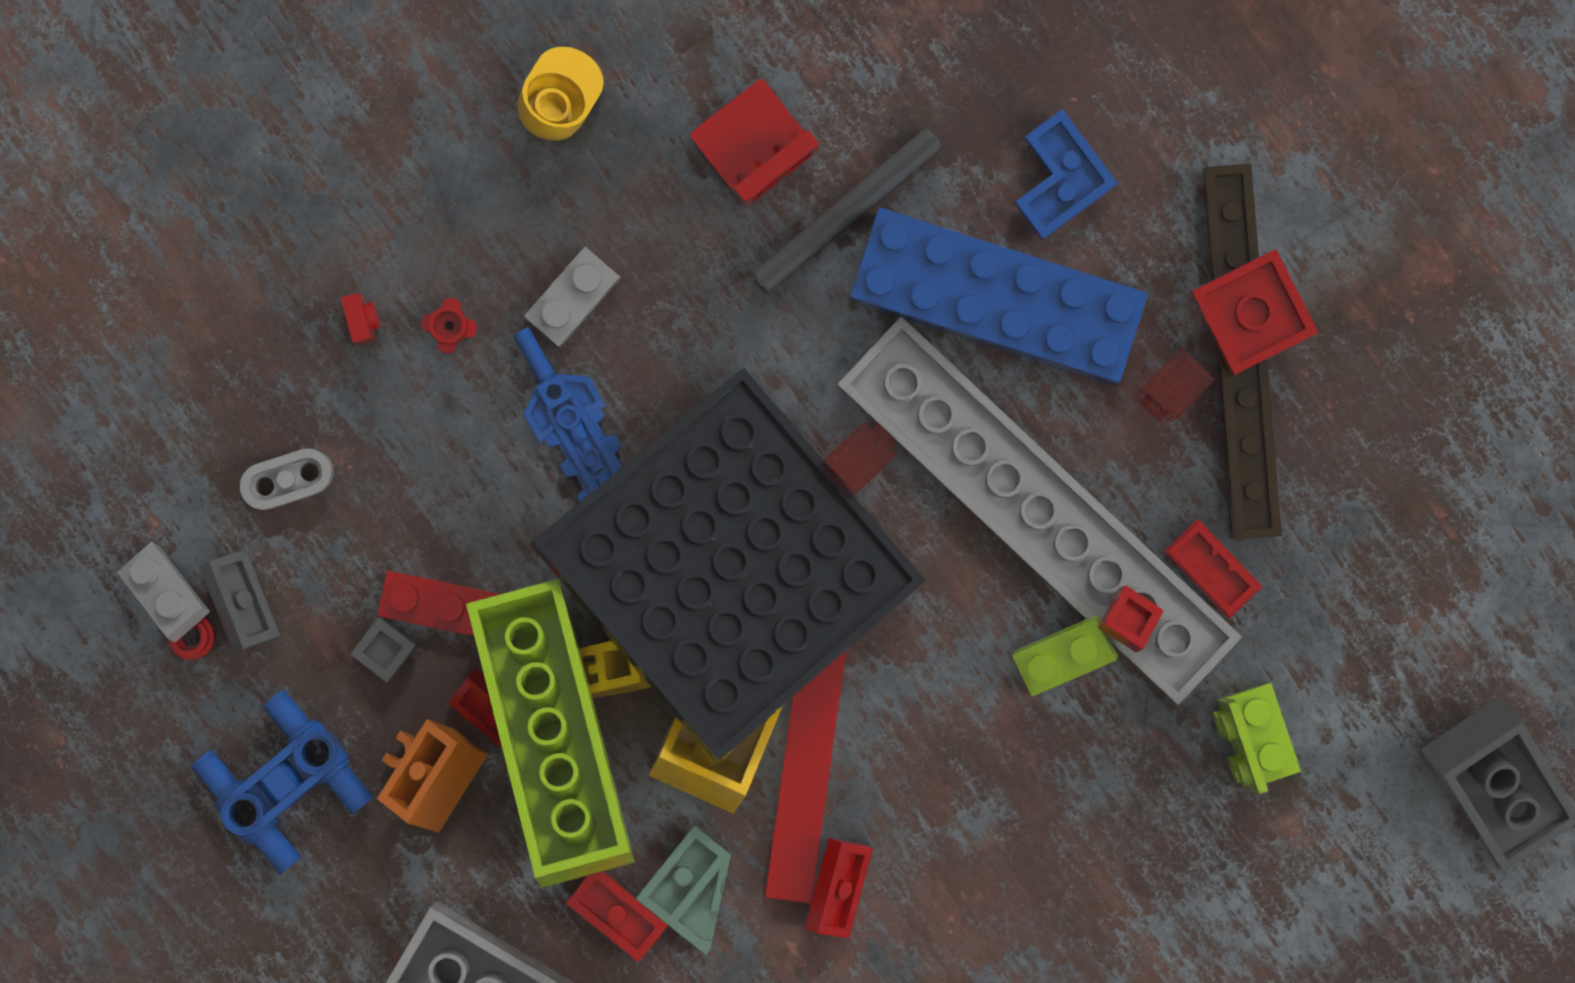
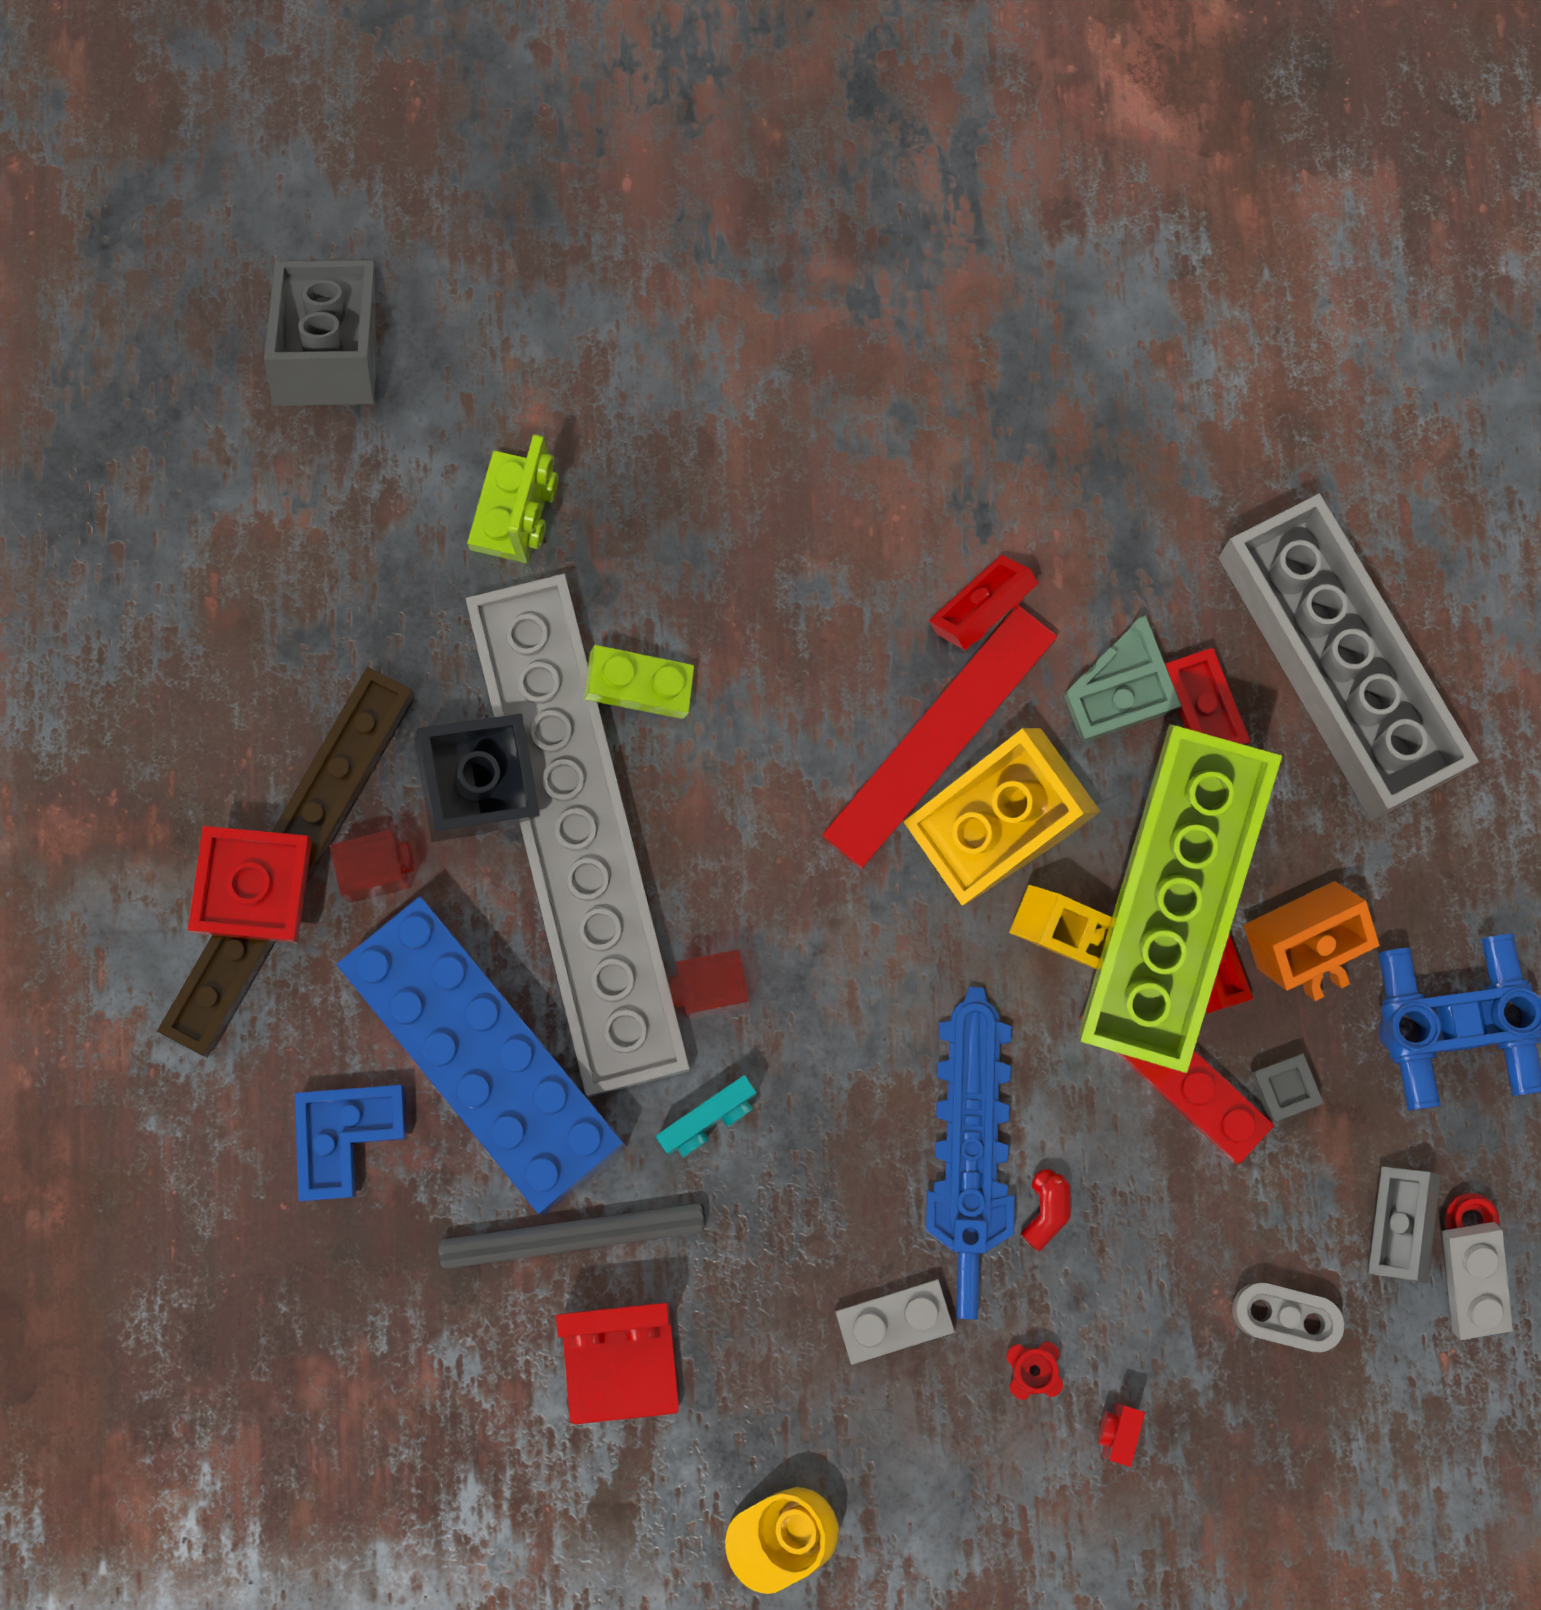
camera: 145 degrees left, 10 degrees down
black plate [530,368,926,763] -> none
red plate [1097,585,1164,652] -> none
red plate [1163,519,1262,619] -> none
none -> black slope [414,713,540,842]
none -> teal plate [655,1075,757,1158]
none -> red arm [1020,1168,1071,1252]

